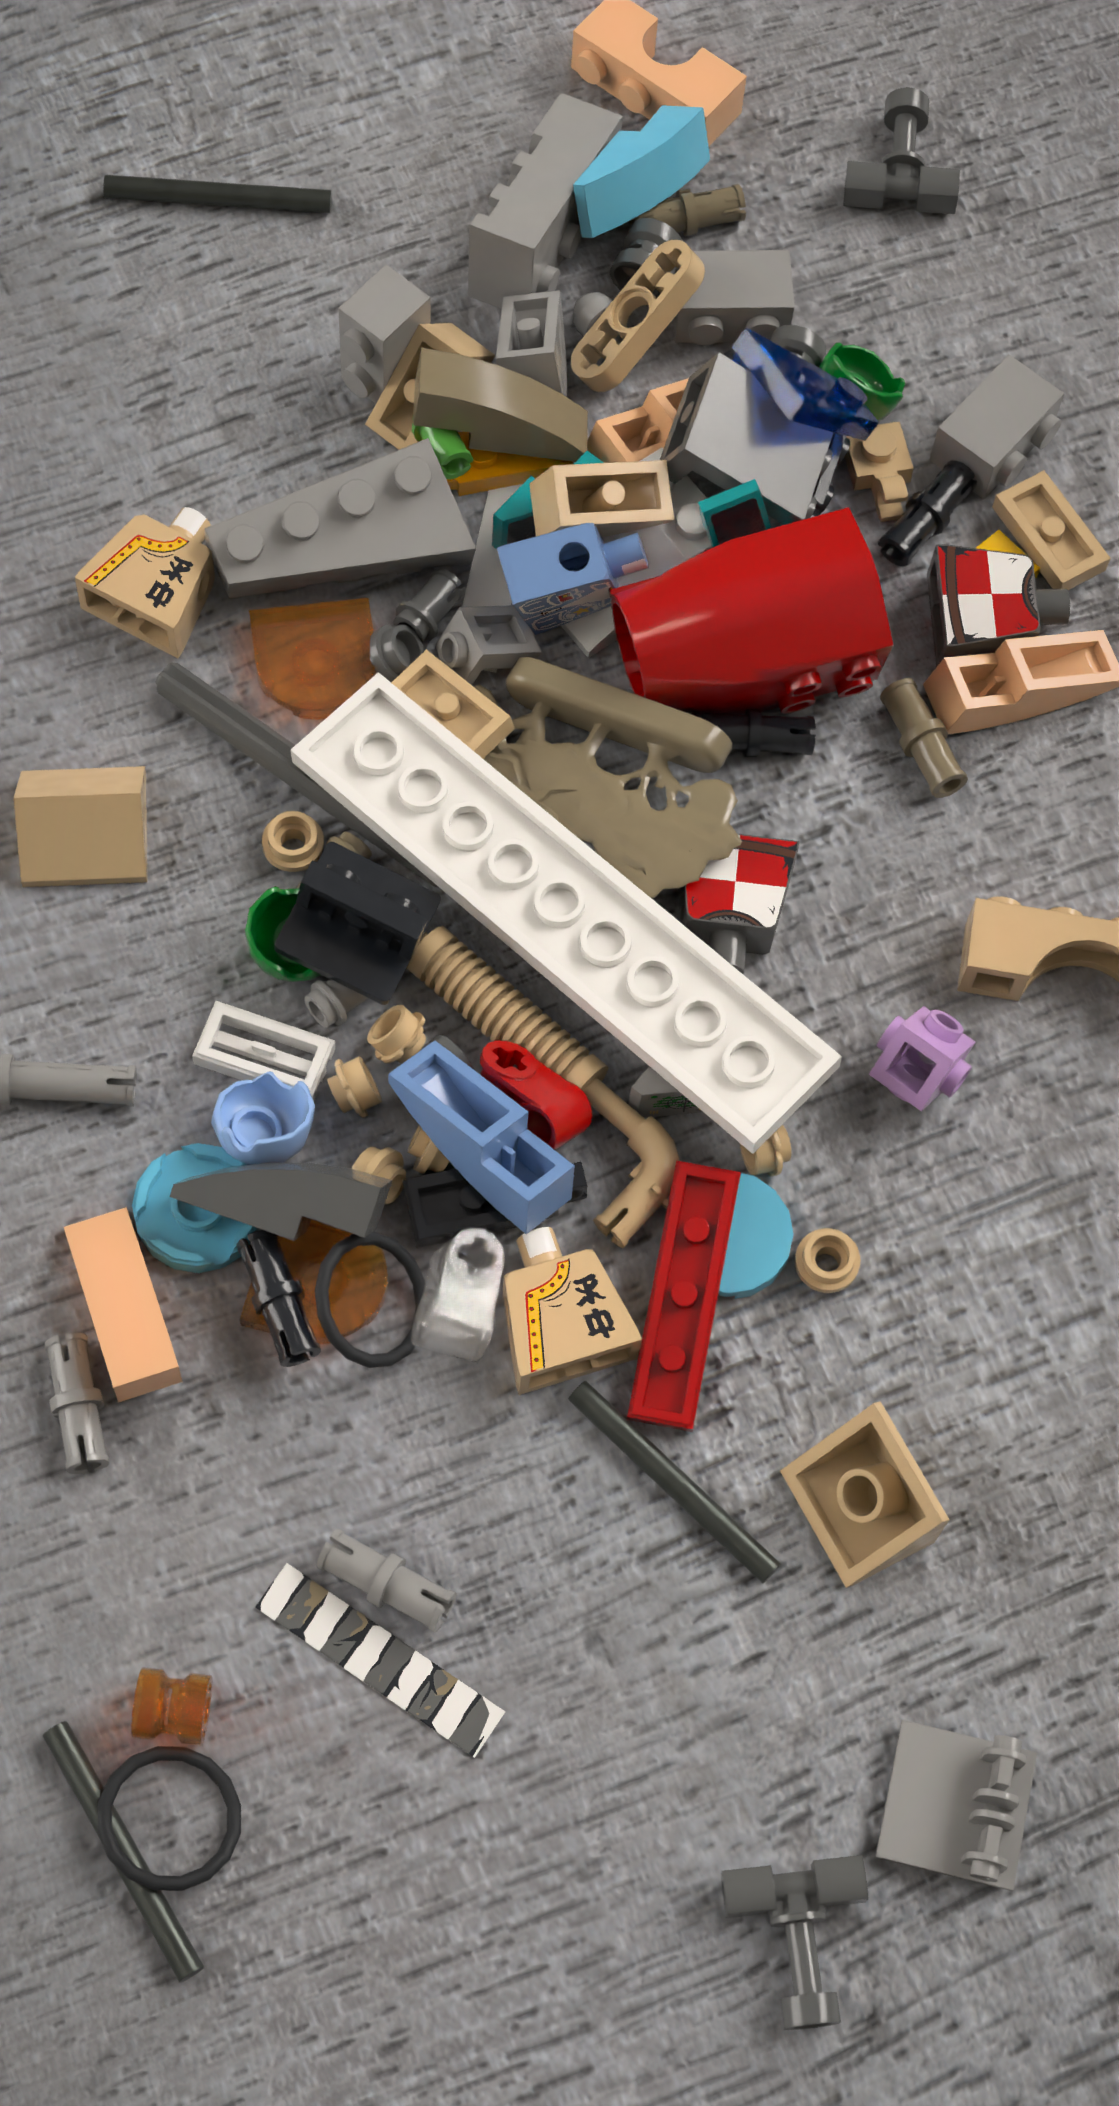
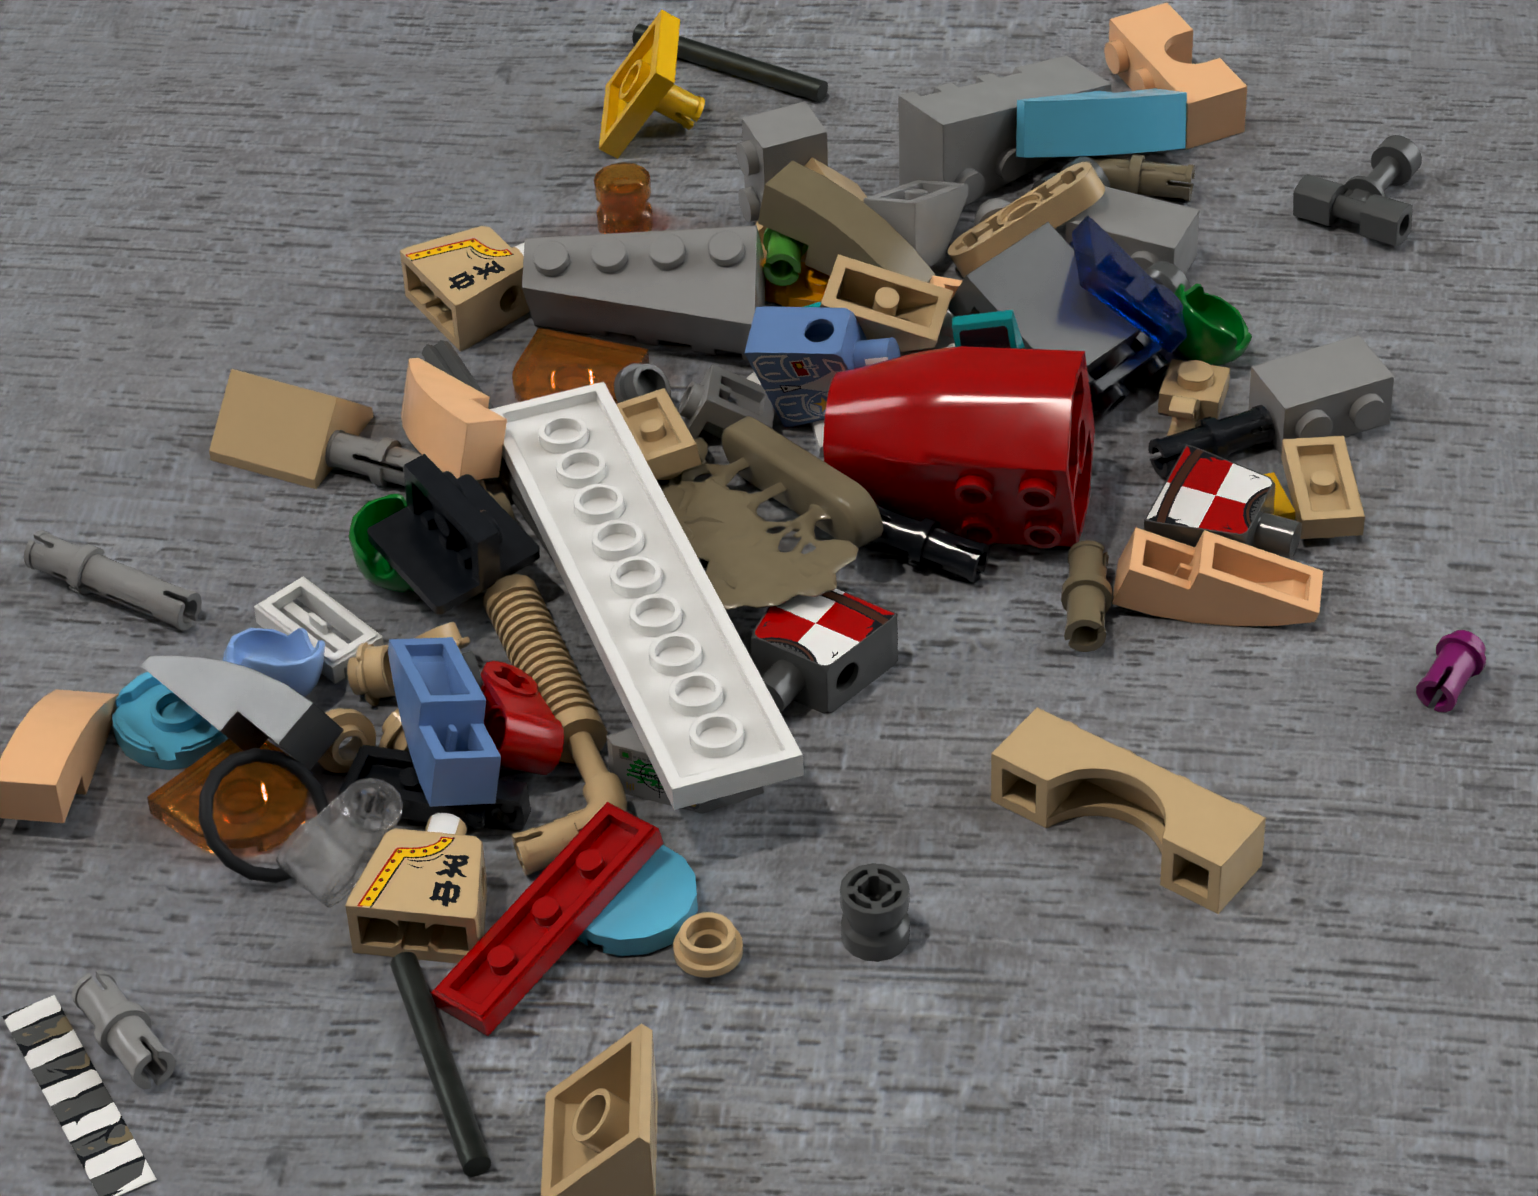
camera: 35 degrees right, 25 degrees down
black pin [236,1230,321,1367] -> none
light grey pin [304,979,368,1028] -> none
dark grey pin [393,568,465,642] -> none
tan plate [740,1125,791,1177] -> none
lavender brick [869,1006,976,1111] -> none
none -> light grey pin [325,430,422,487]
none -> light nougat slope [401,358,507,480]
none -> clear orange wheel [594,162,653,234]
none -> yellow tile [599,9,705,159]
none -> dark grey wheel [840,863,910,962]

